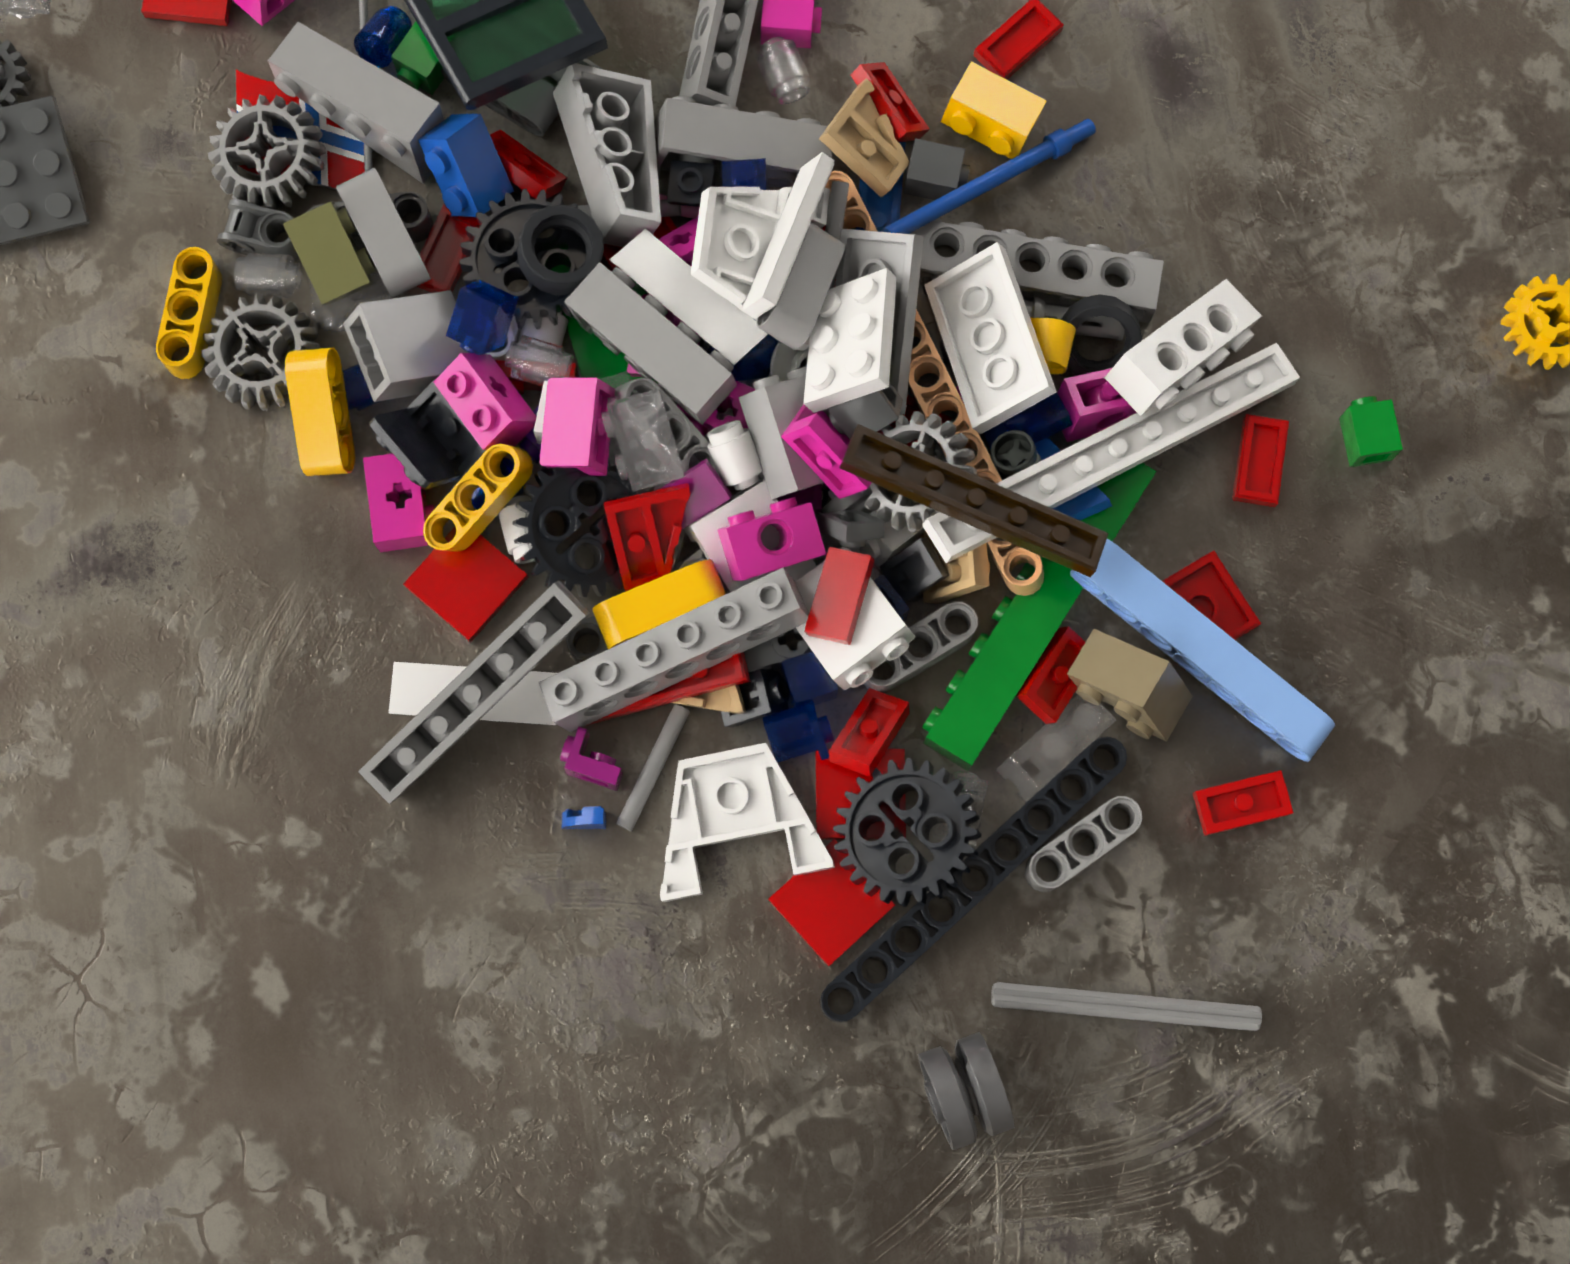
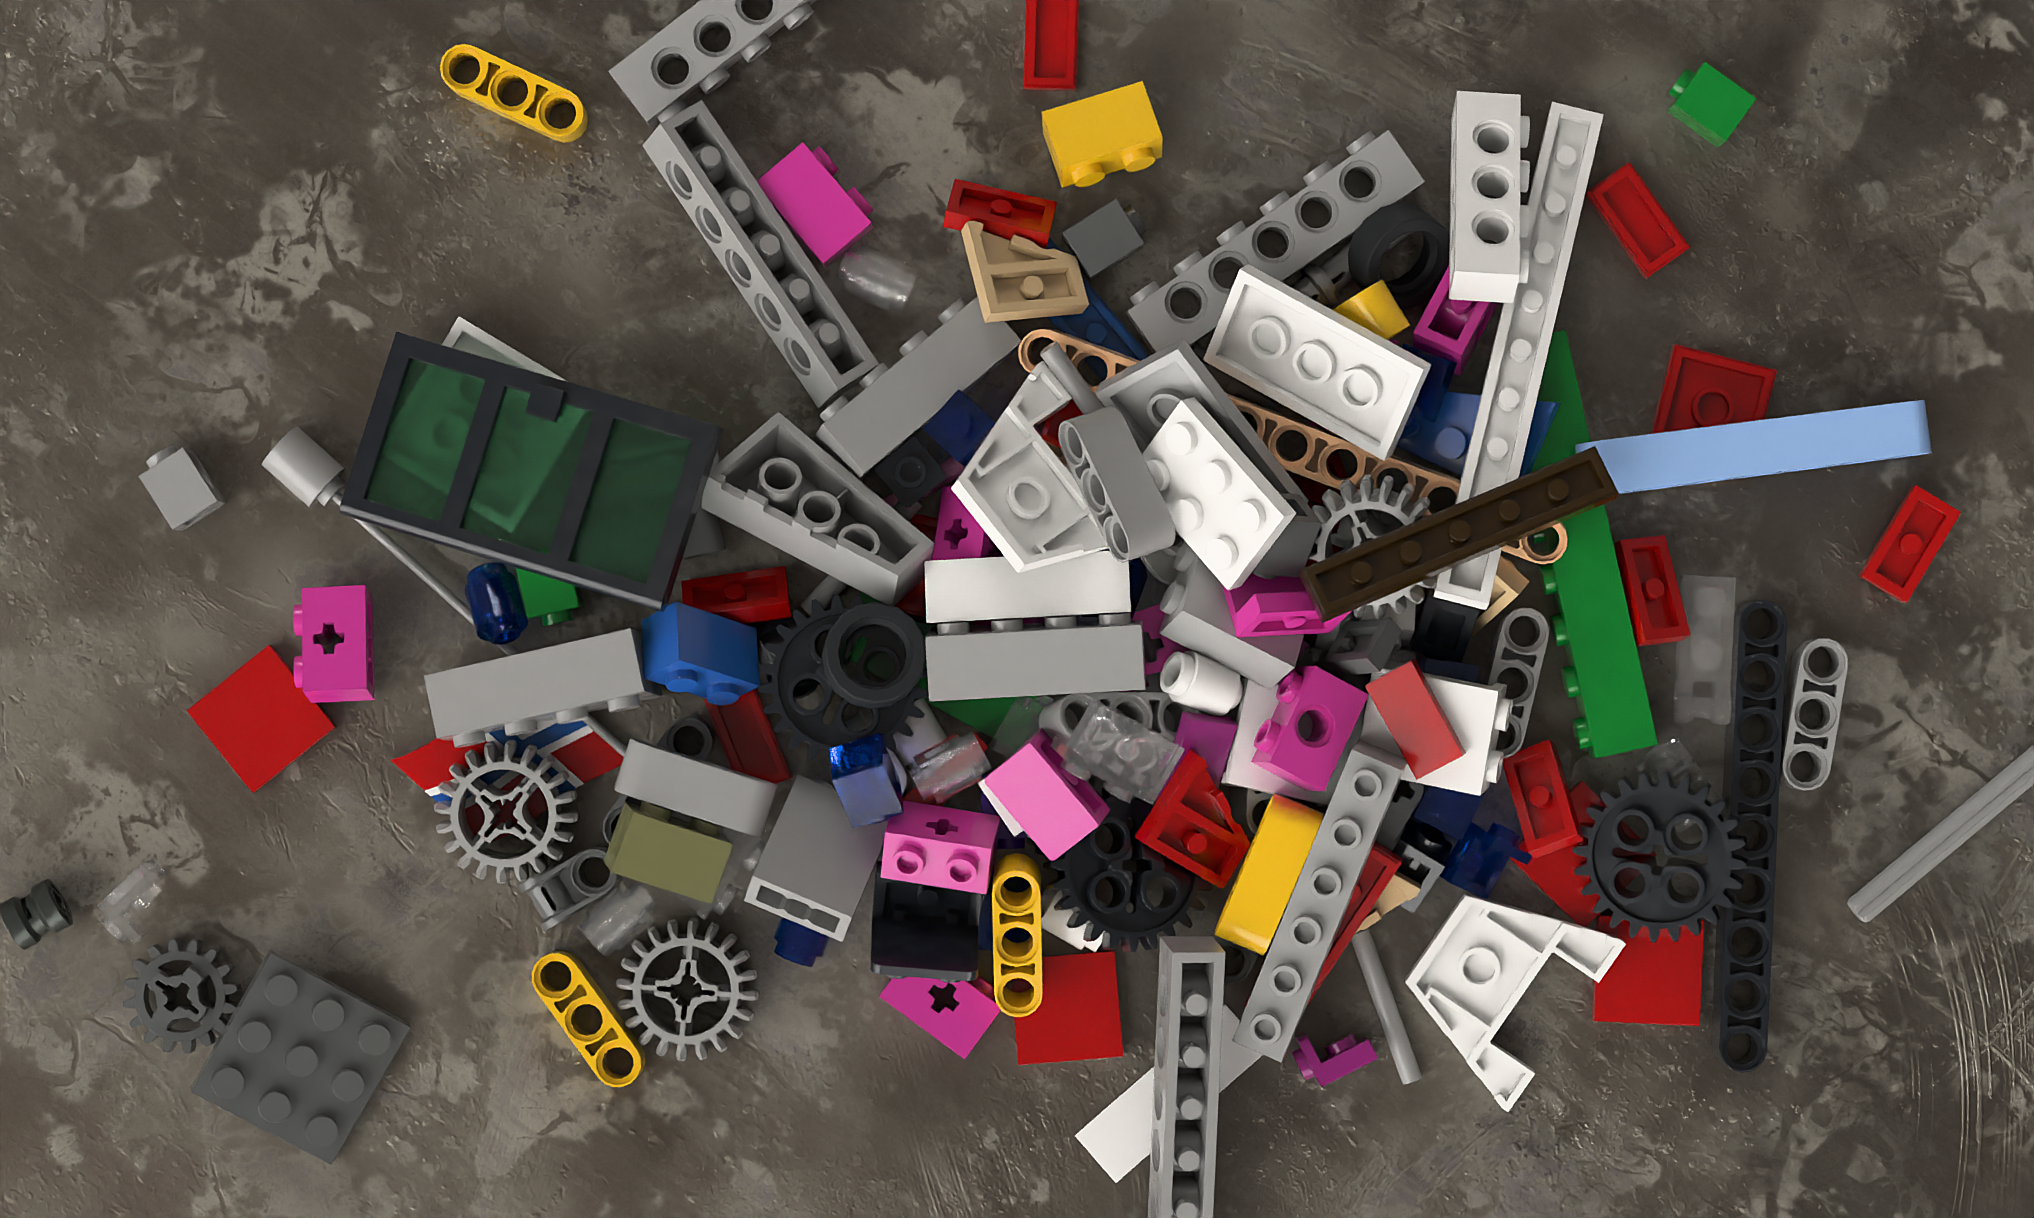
camera: 45 degrees left, 10 degrees up
yellow beam [285,348,355,476] -> none
blue tile [562,806,606,829] -> none
white tile [741,152,835,318] -> none
blue bar [882,119,1096,234] -> none
flat silver wheel [918,1032,1015,1150] -> none
pearl dark grey wheel [991,430,1042,480] -> none
dark tan brick [1067,629,1193,742] -> none

